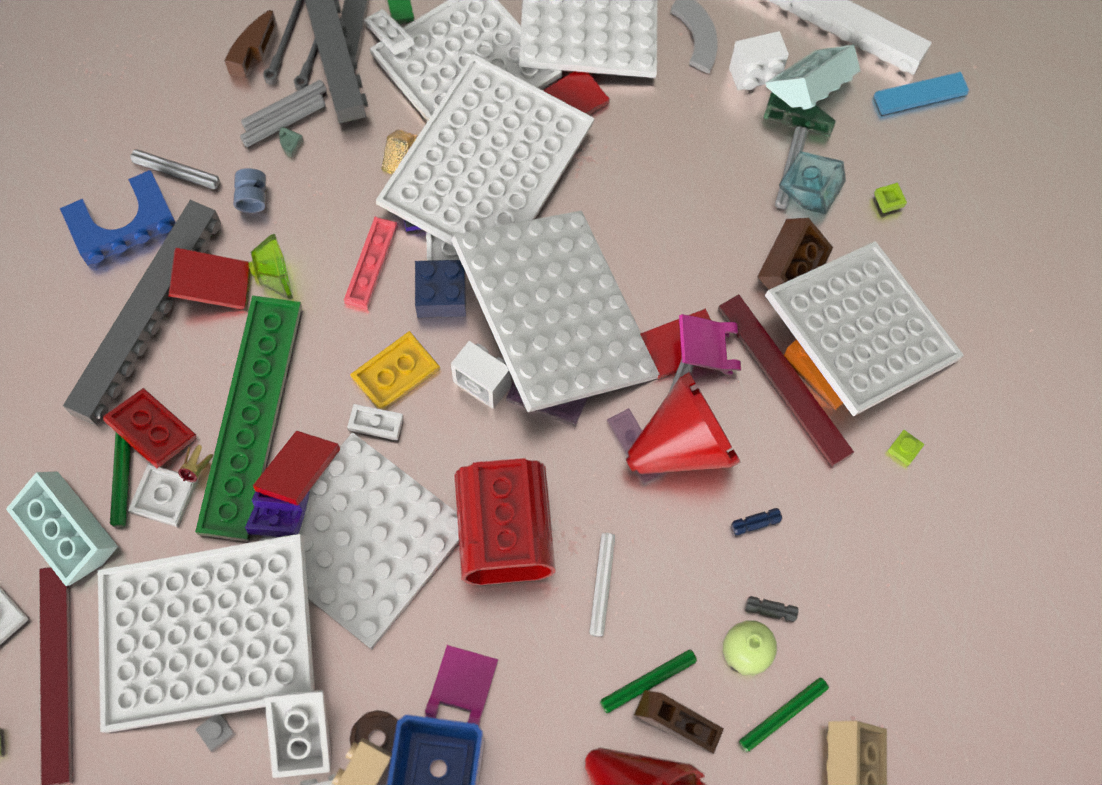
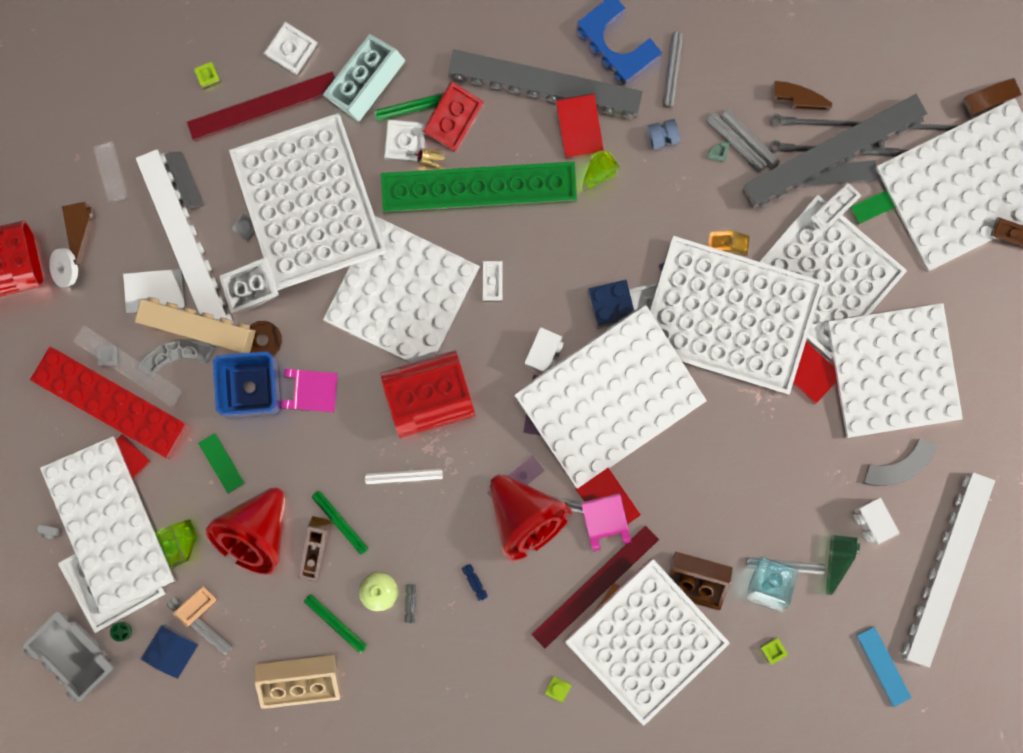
camera: 80 degrees right, 15 degrees up
dark purple slope [245,490,310,537] -> none
red tile [253,430,340,506] -> none
coral tile [344,217,398,310] -> none
yellow tile [350,331,440,410] -> none
light aqua slope [766,45,860,109] -> none

